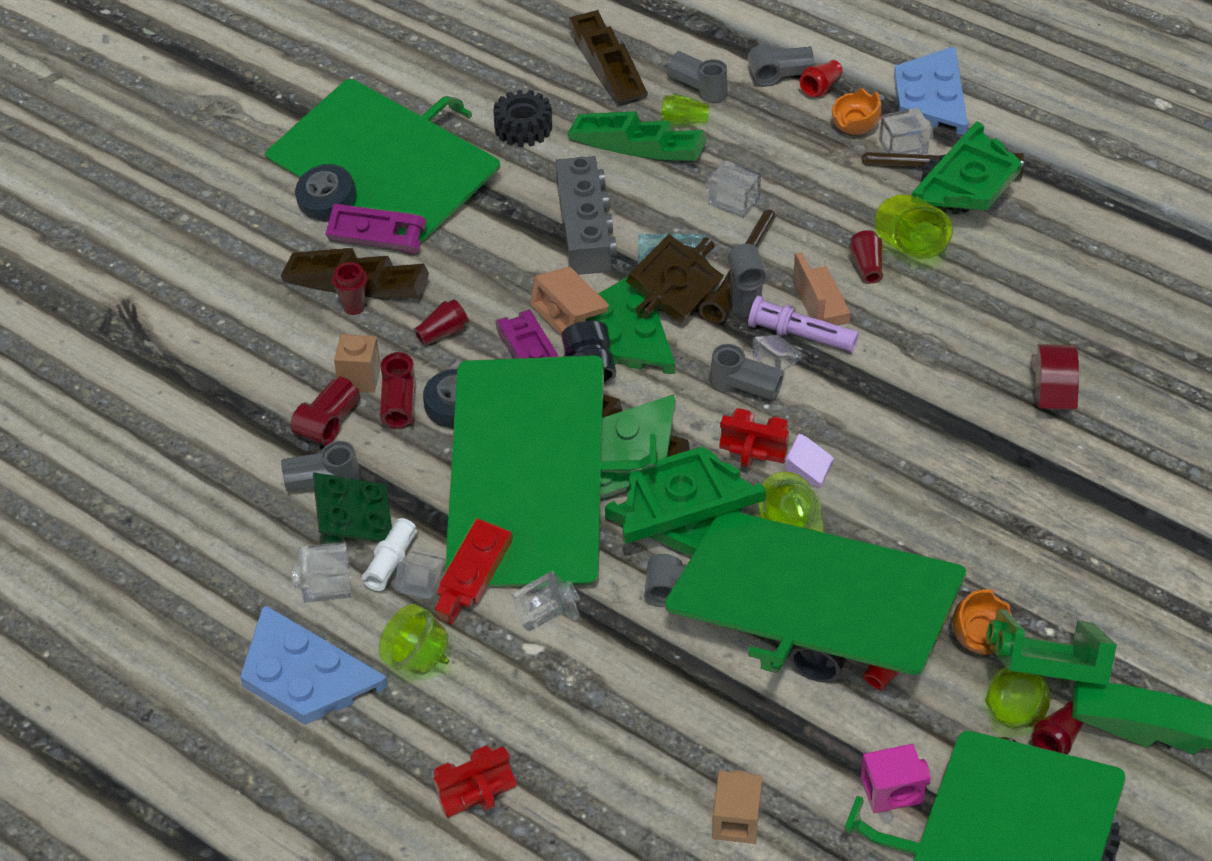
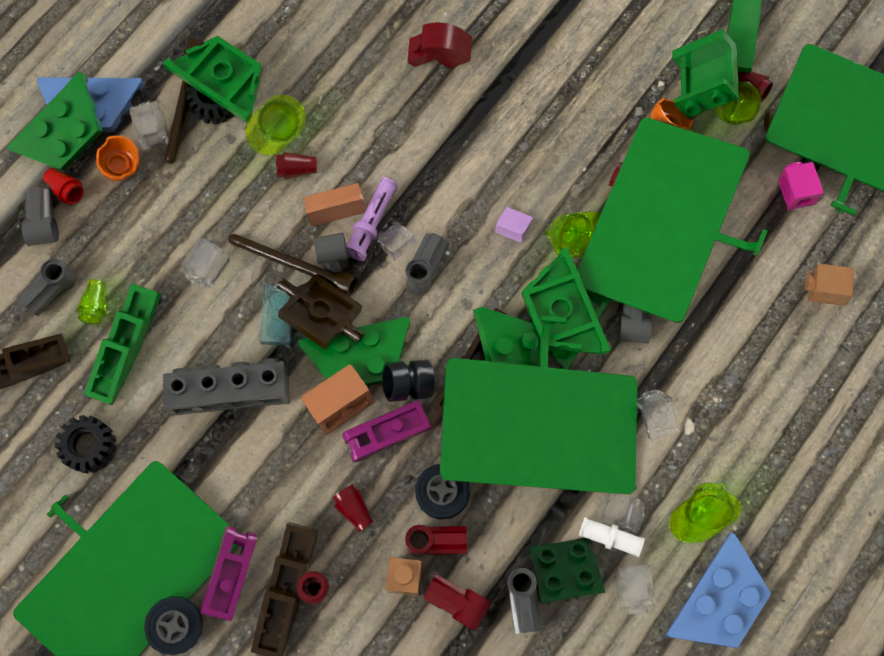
camera: 85 degrees left, 25 degrees up
red hips [433,745,517,818] -> none
red hinge [435,518,513,625] -> none
red hips [719,408,789,469] -> none
none -> green wing [7,72,103,170]

